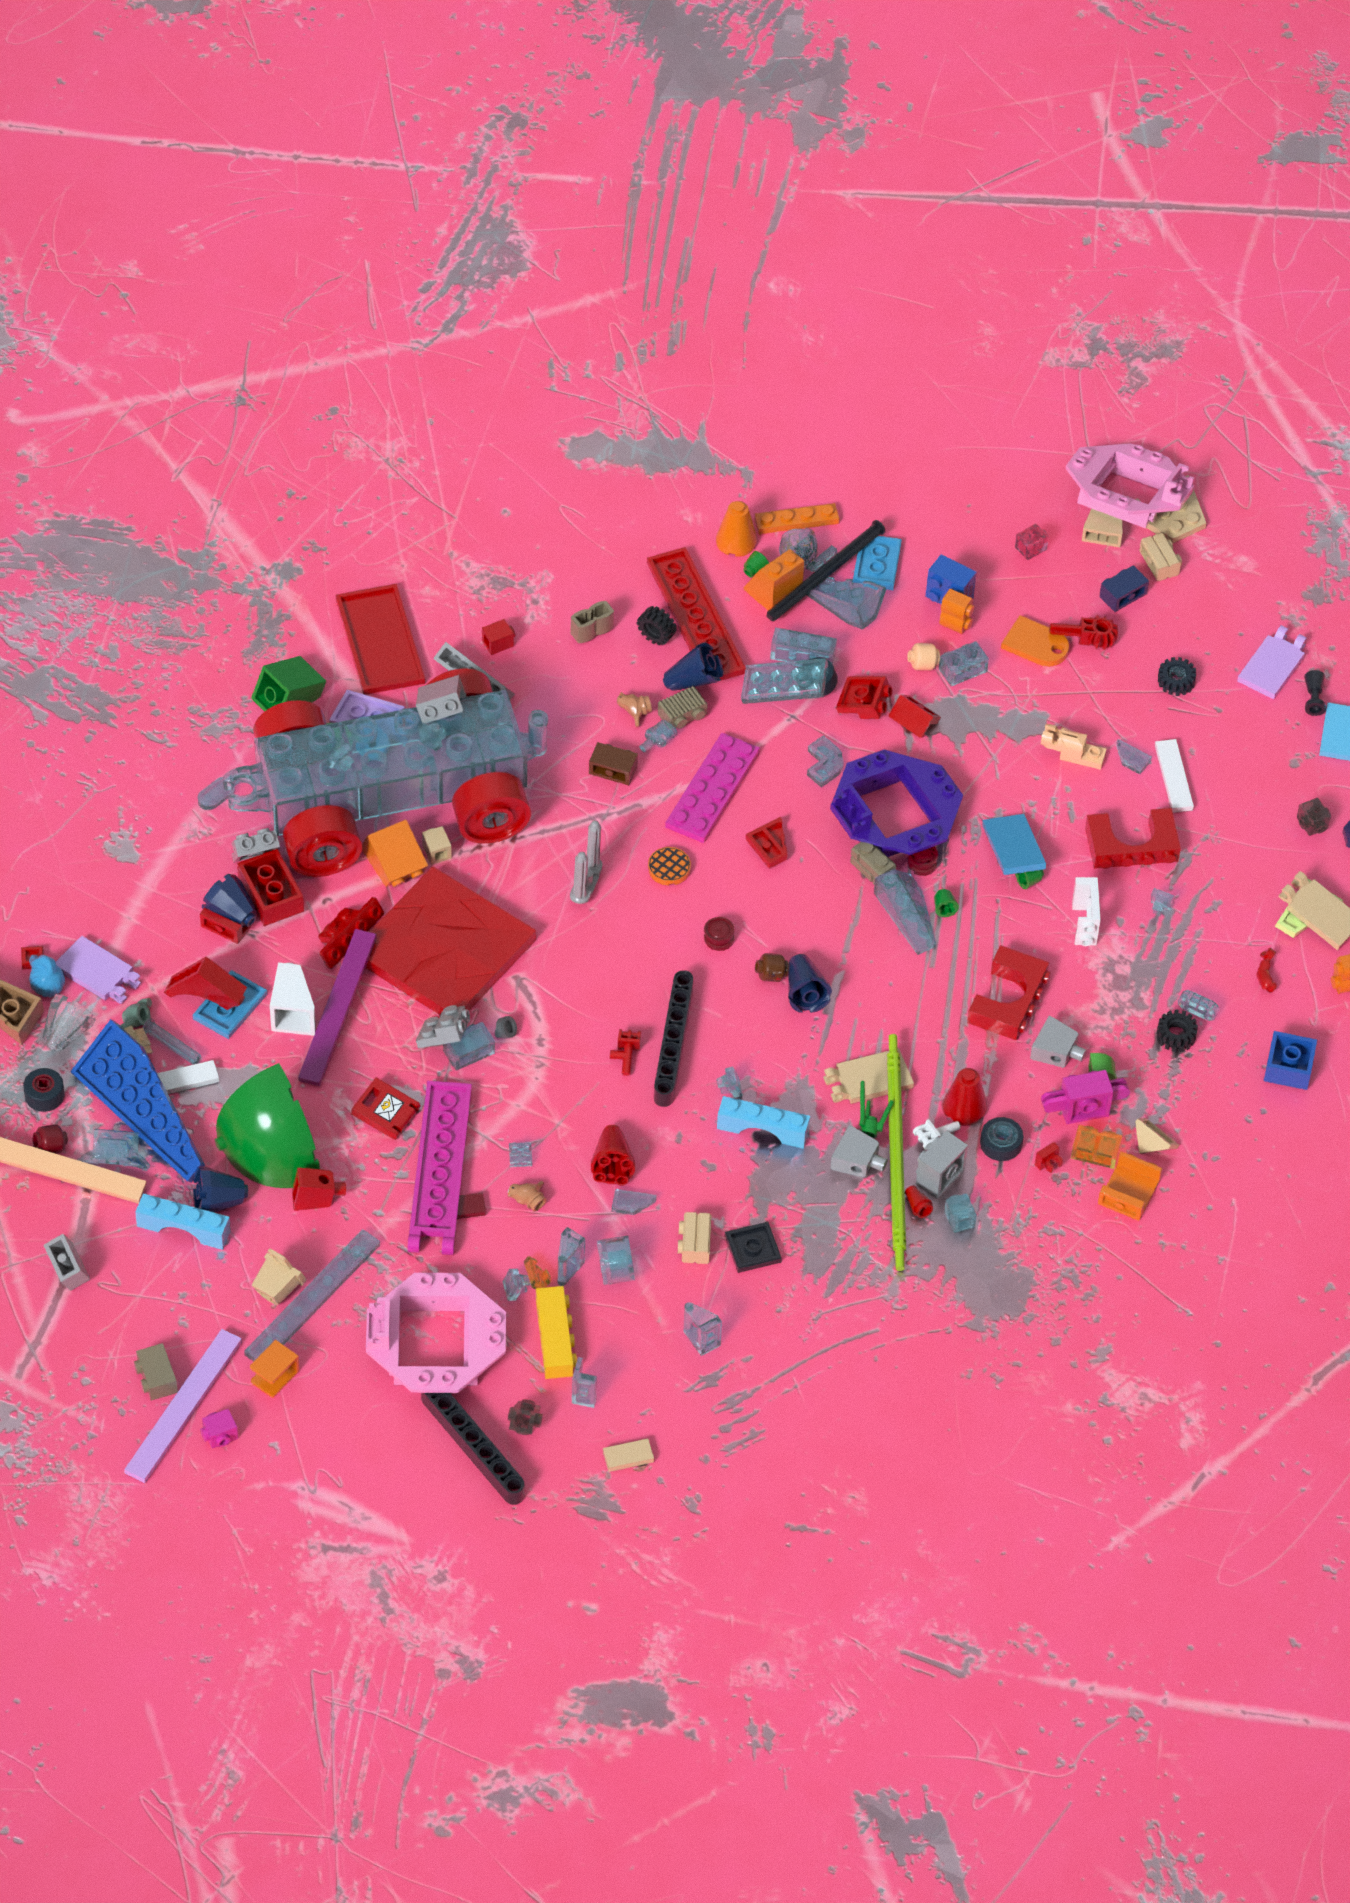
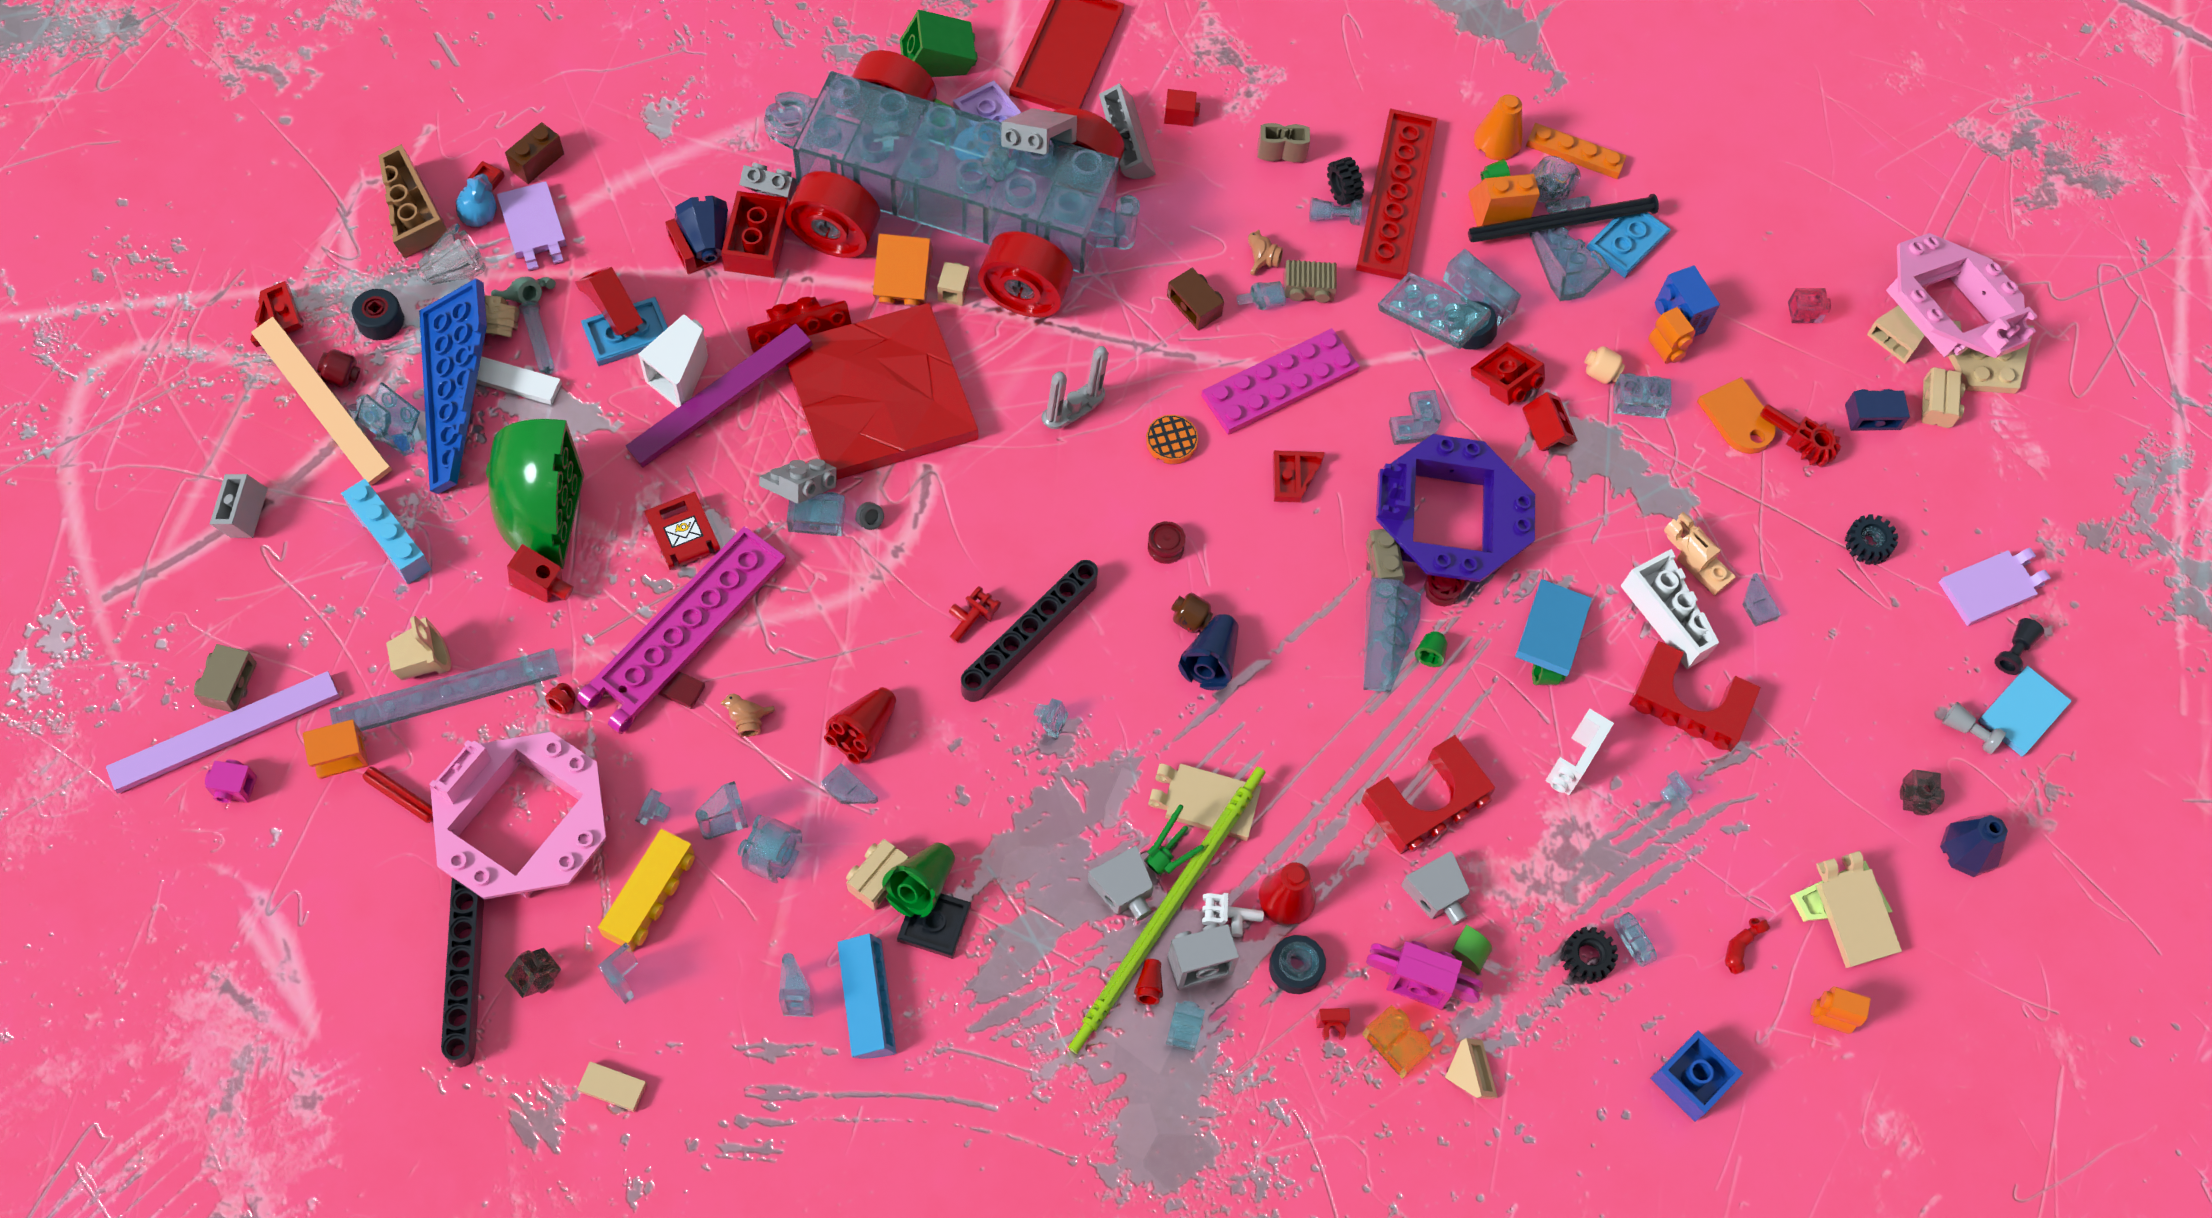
camera: 30 degrees right, 10 degrees up
dark blue cone [193,1166,248,1213] -> none
clear light blue tile [509,1142,532,1167] -> none
tile [524,1256,551,1289] -> none
dark blue cone [663,642,723,691] -> none
medium azure arch [717,1096,810,1149] -> none
orange panel [1098,1151,1162,1221] -> none
white tile [1155,739,1194,813] -> none
none -> red axle [362,767,433,823]
none -> reddish brown brick [505,122,564,184]
none -> red tile [545,683,575,714]
none -> dark azure brick [837,933,897,1059]
none -> green cone [882,843,955,918]
none -> clear light blue piece [1309,197,1362,225]
none -> white wedge [1621,549,1719,669]
none -> light grey piece [1942,701,2006,755]

